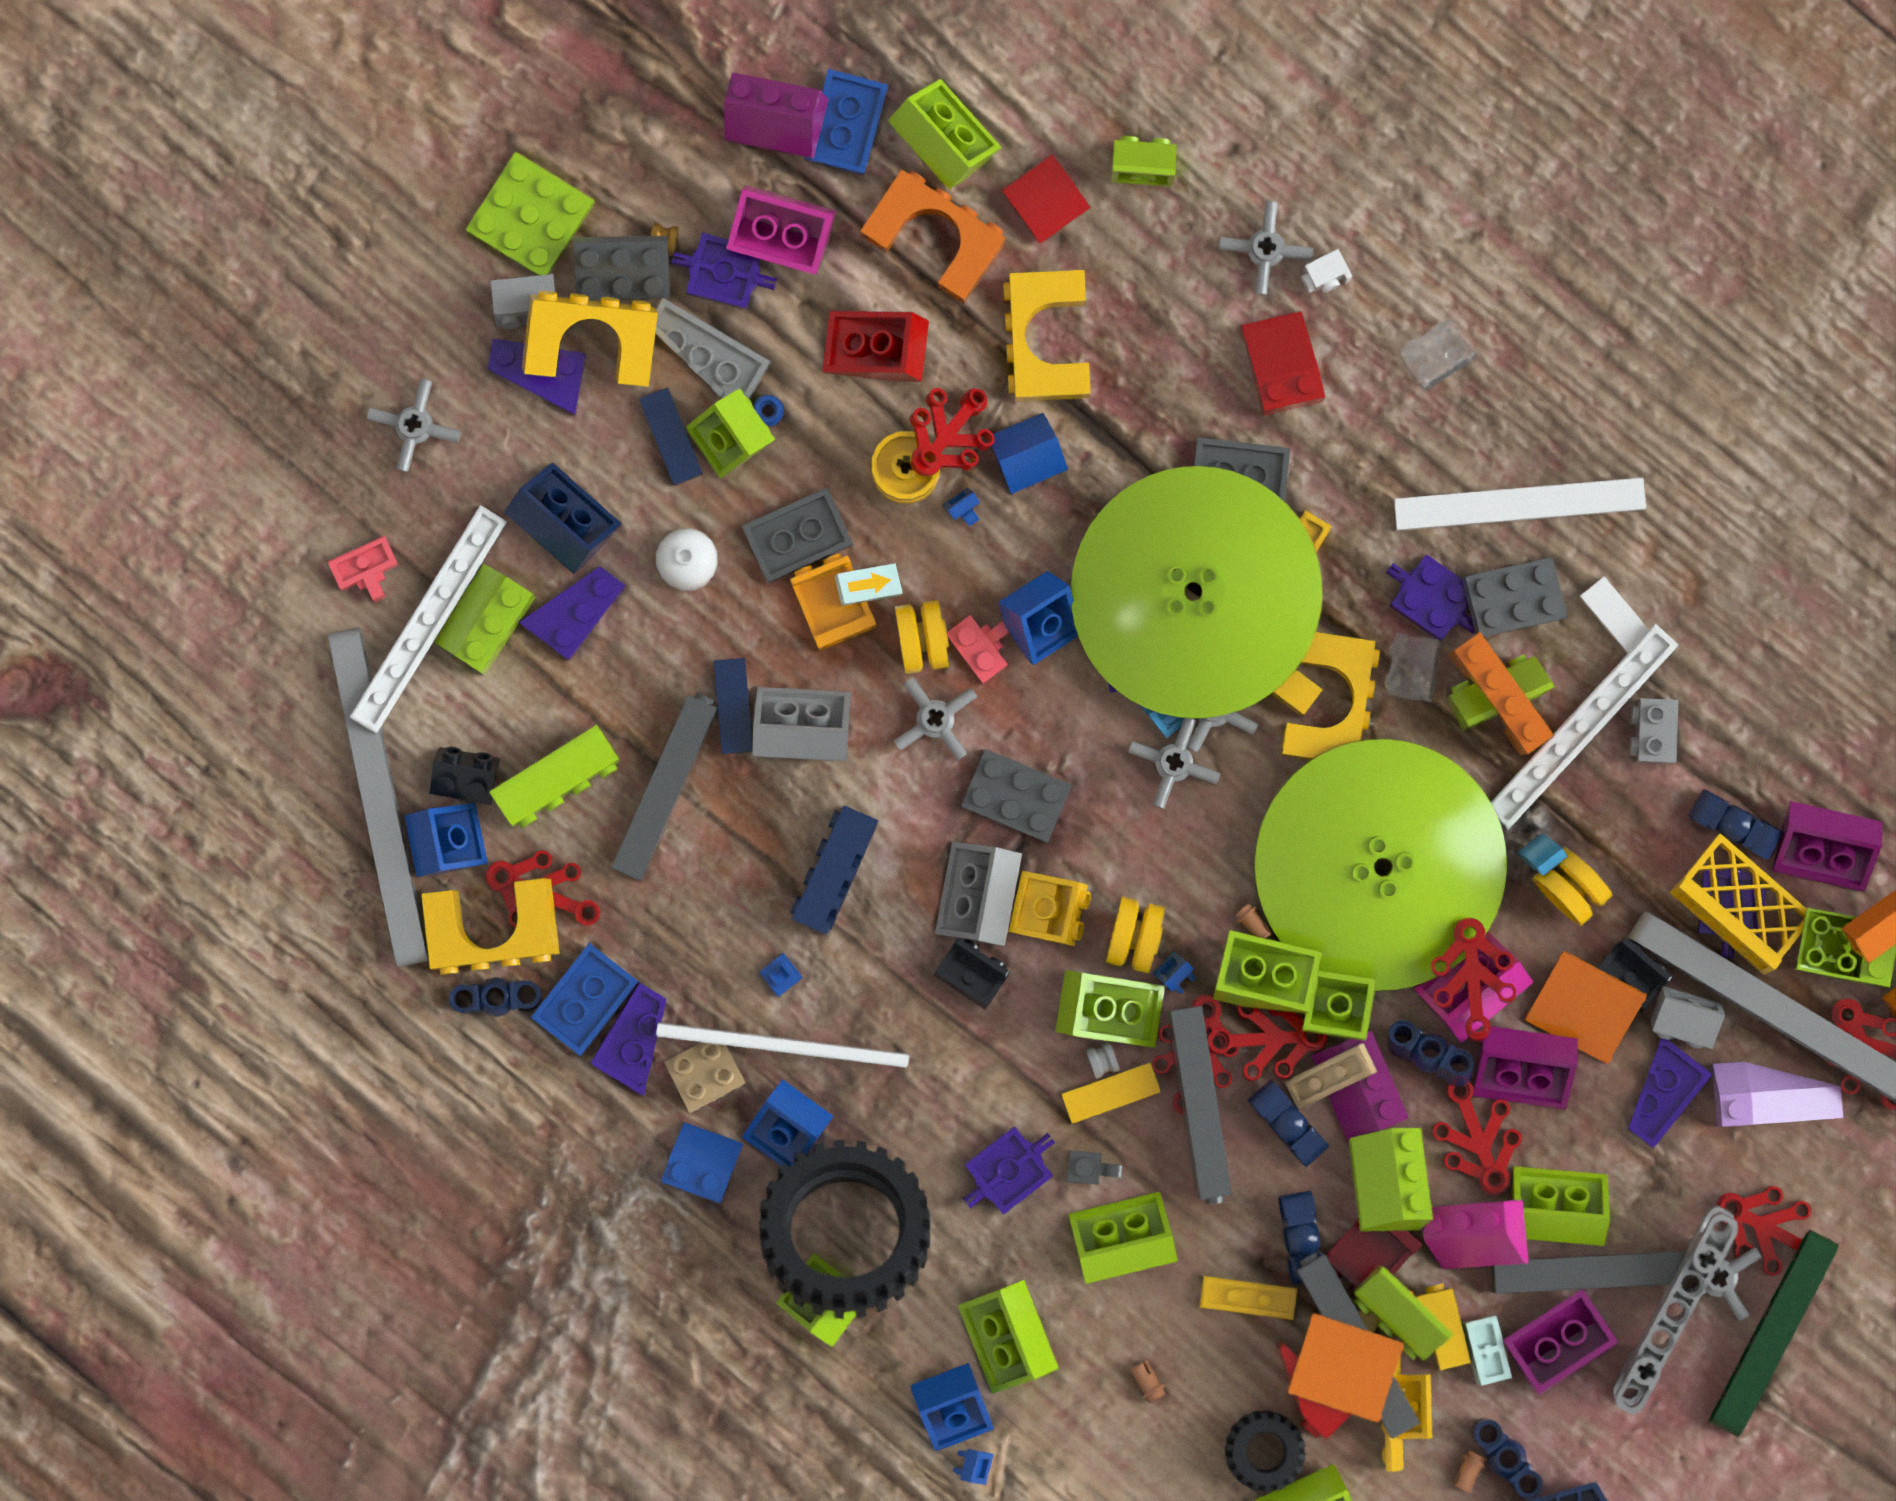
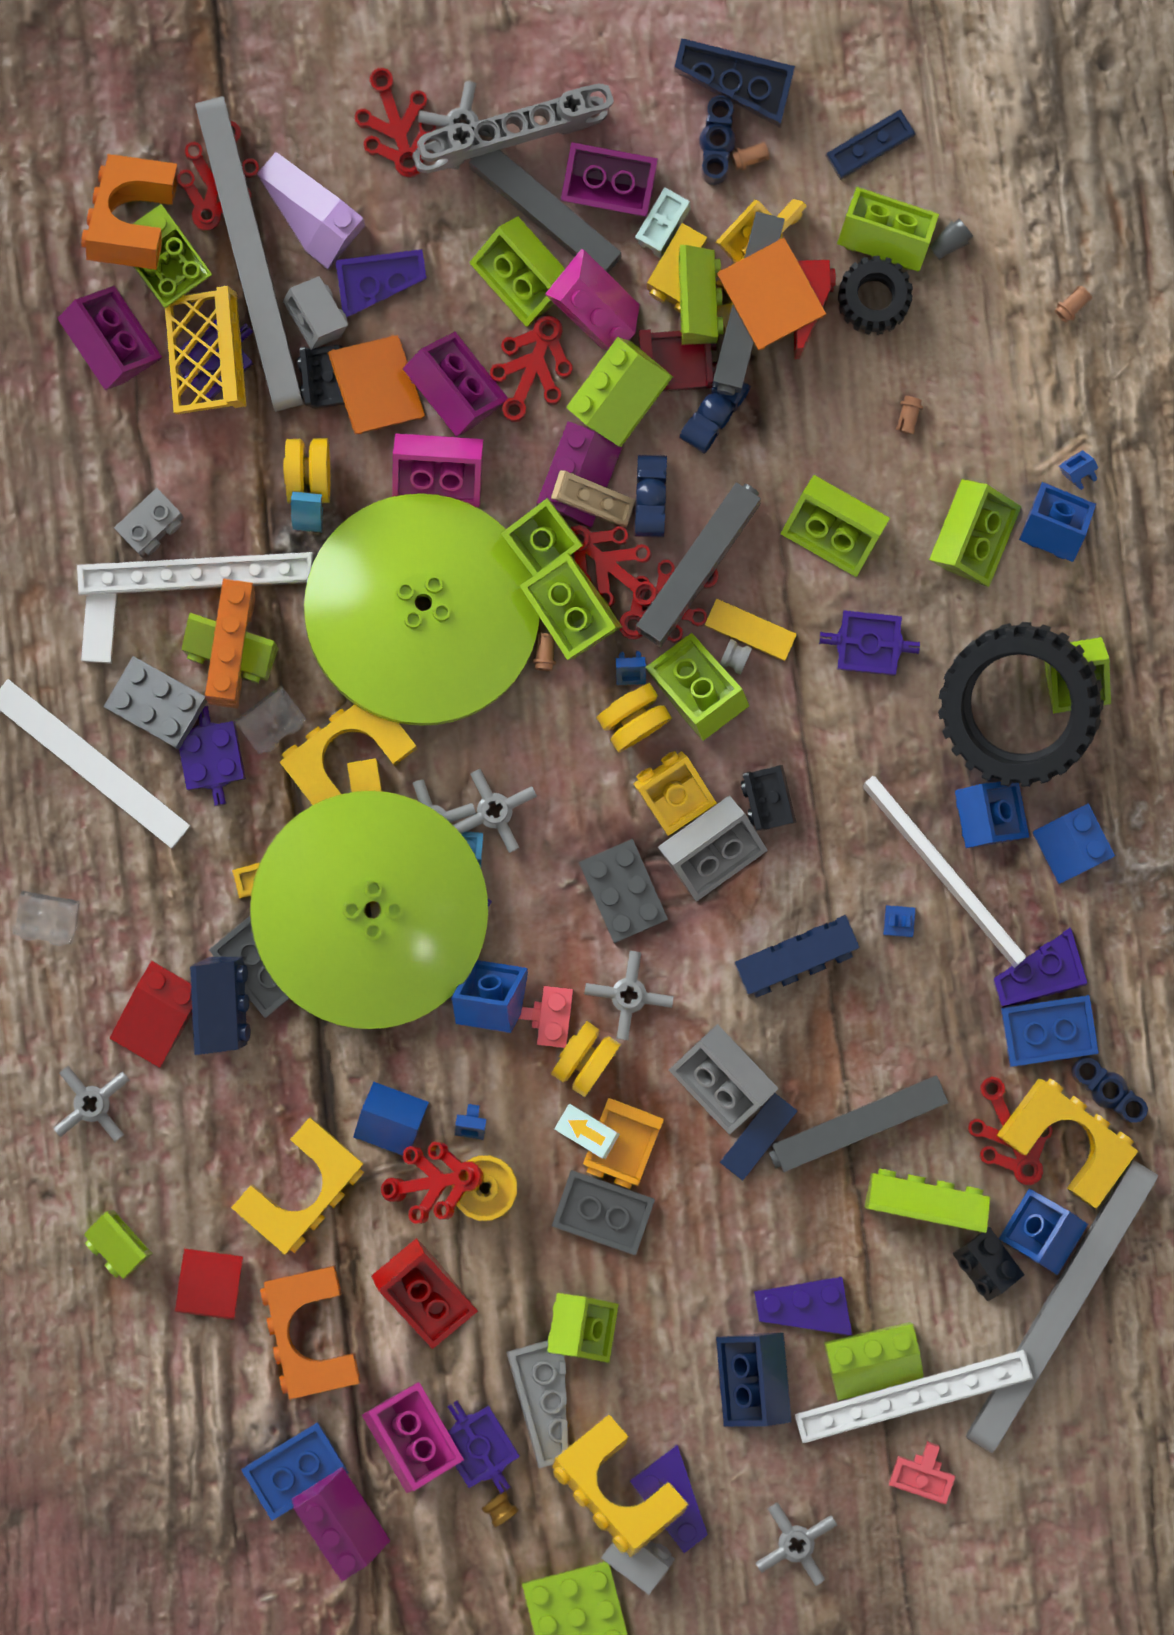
camera: 135 degrees left, 0 degrees up
dark grey plate [573,236,670,299] -> none
dark blue tile [639,387,703,486] -> none
white cylinder [656,528,718,591] -> none
tan hinge [664,1042,746,1113] -> none
blue plate [753,395,783,427] -> none
lime slope [888,79,1002,190] -> none
dark grey plate [1067,1150,1123,1185] -> none
yellow tile [1199,1276,1298,1320] -> none
white brick [1301,249,1353,293] -> none
dark blue piece [1387,1020,1474,1086] -> none
red plant [1431,918,1517,1042] -> none
dark blue piece [1688,789,1784,860] -> none
dark green beam [1709,1229,1839,1437] -> none
none -> dark blue slope [190,957,251,1055]

